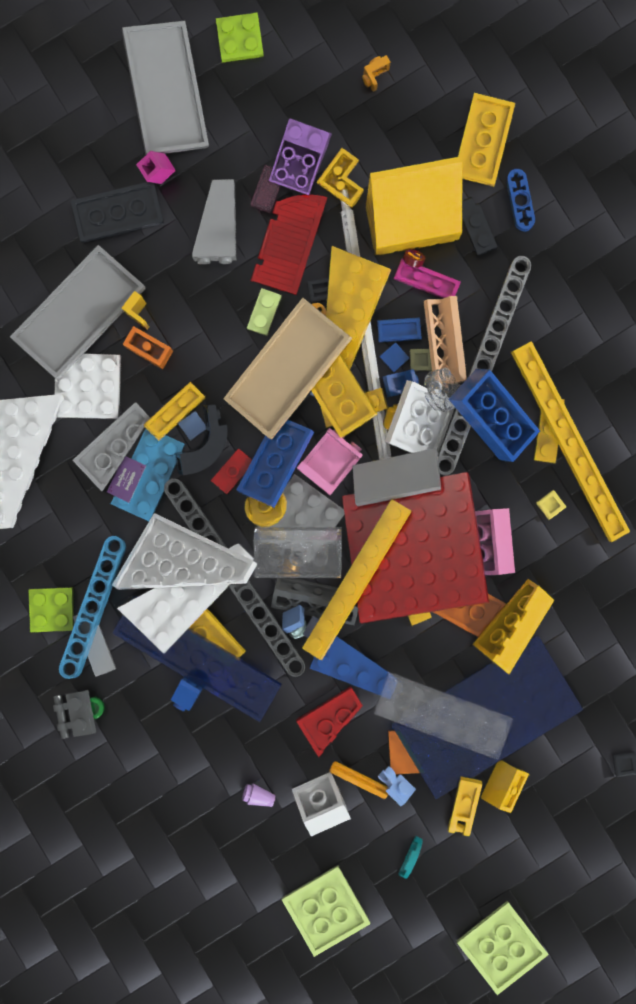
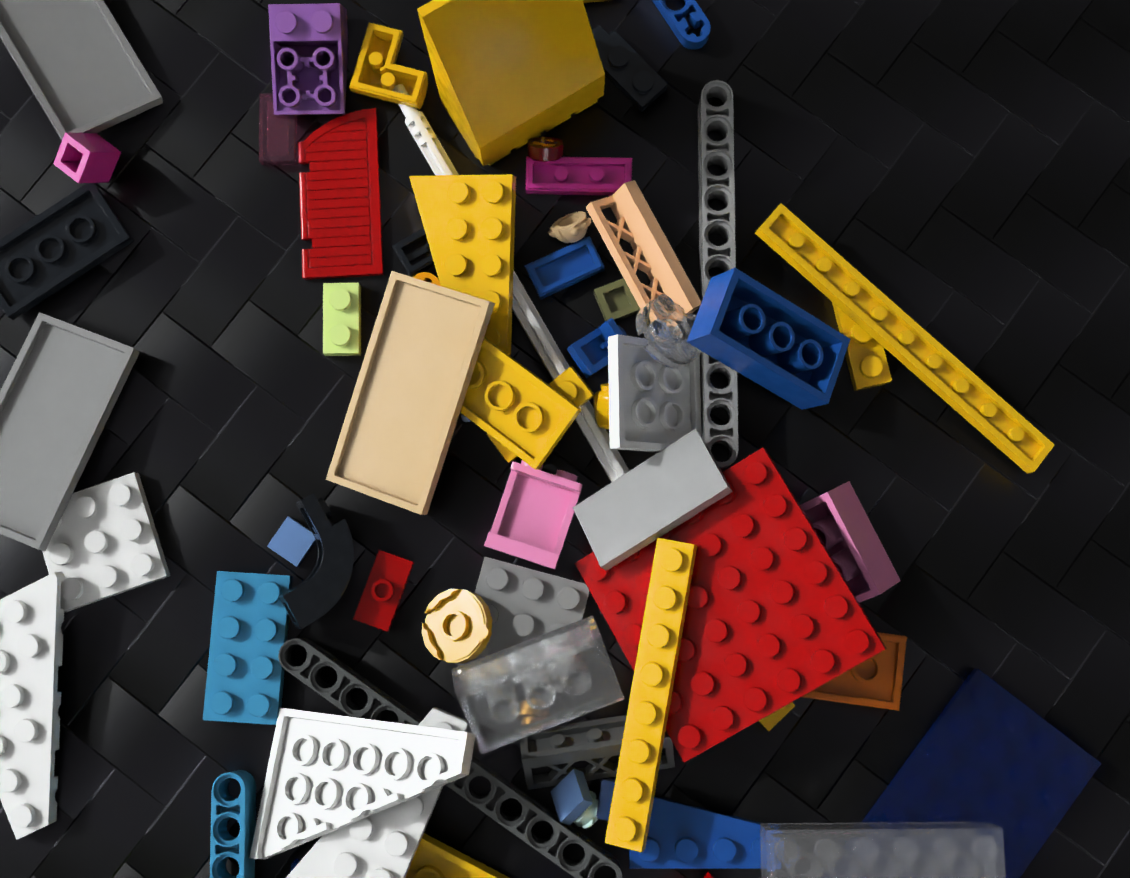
camera: 20 degrees left, 5 degrees down
light grey wing [73,402,150,492] -> none
medium lavender sticker [107,457,146,503] -> none
yellow panel [122,291,150,330] -> none
orange brick [123,326,173,369] -> none
yellow tile [144,382,205,441] -> none
light grey slope [192,179,237,264] -> none
blue plate [237,420,314,508] -> none
blue tile [379,342,410,373] -> none
yellow wedge [473,579,554,674] -> none
light yellow tile [536,490,566,520] -> none
none -> tan animal [548,211,591,243]

